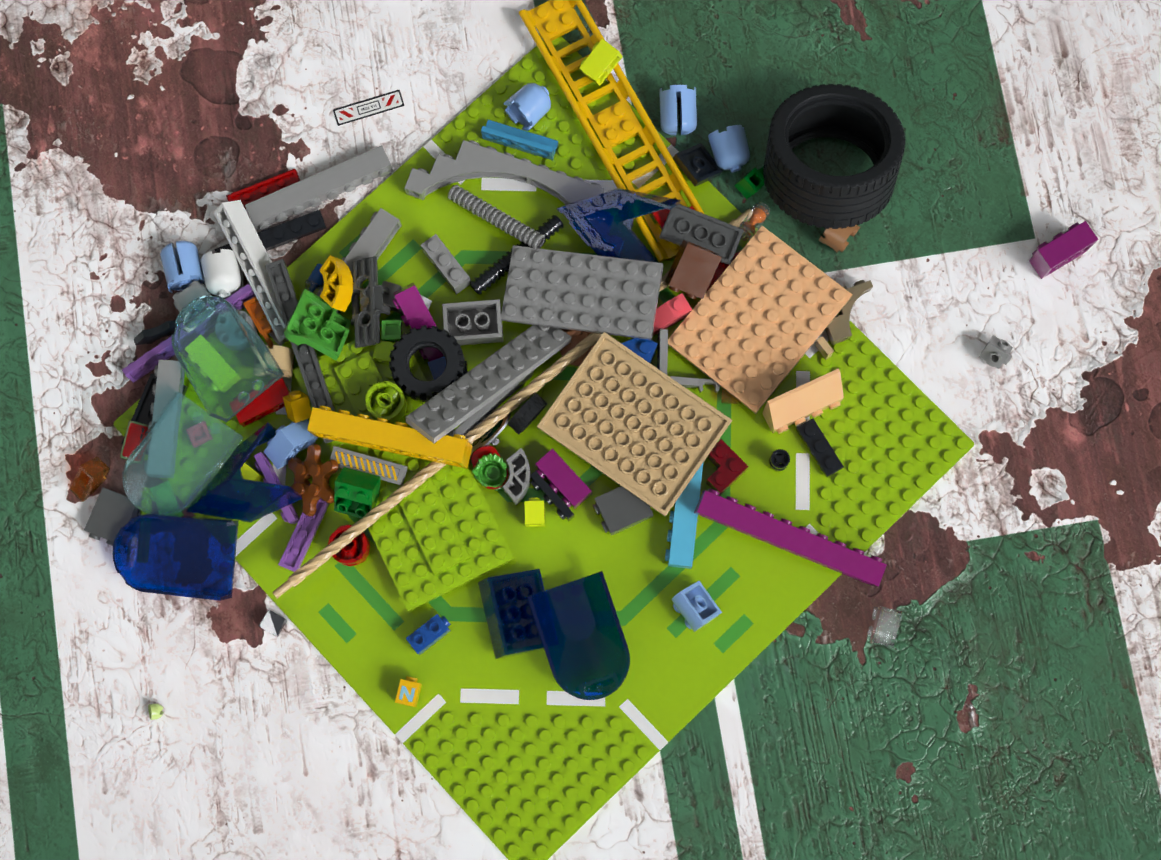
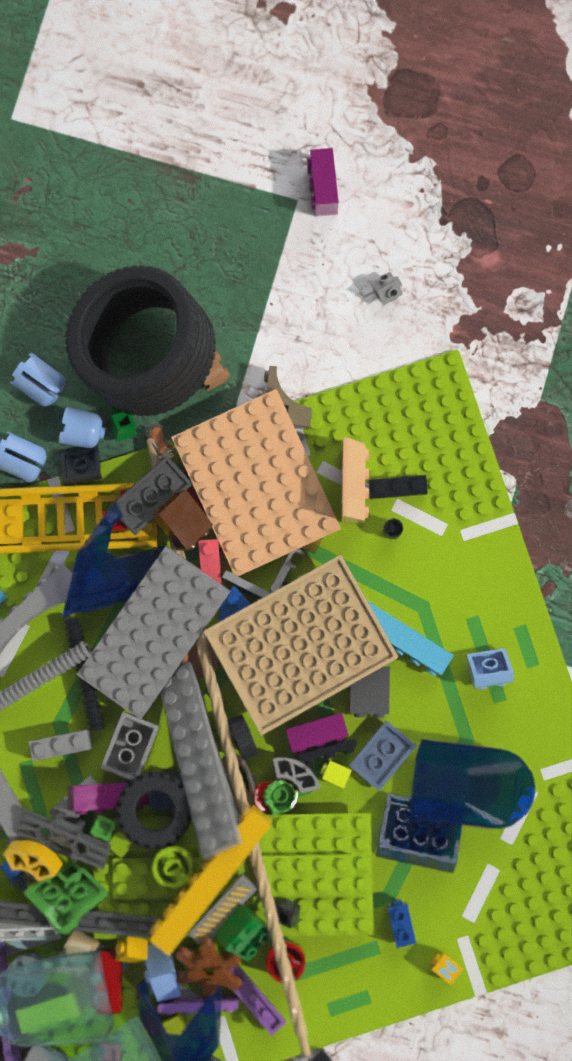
camera: 65 degrees left, 5 degrees up
orange hinge [243,296,274,348] -> none
magenta brick [694,489,887,587] -> none
dark red brick [706,439,749,496] -> none
tan tile [815,337,834,360] -> none
none -> light blue cylinder [10,353,66,406]
none -> black slope [276,898,301,929]
none -> sand blue plate [349,720,416,791]

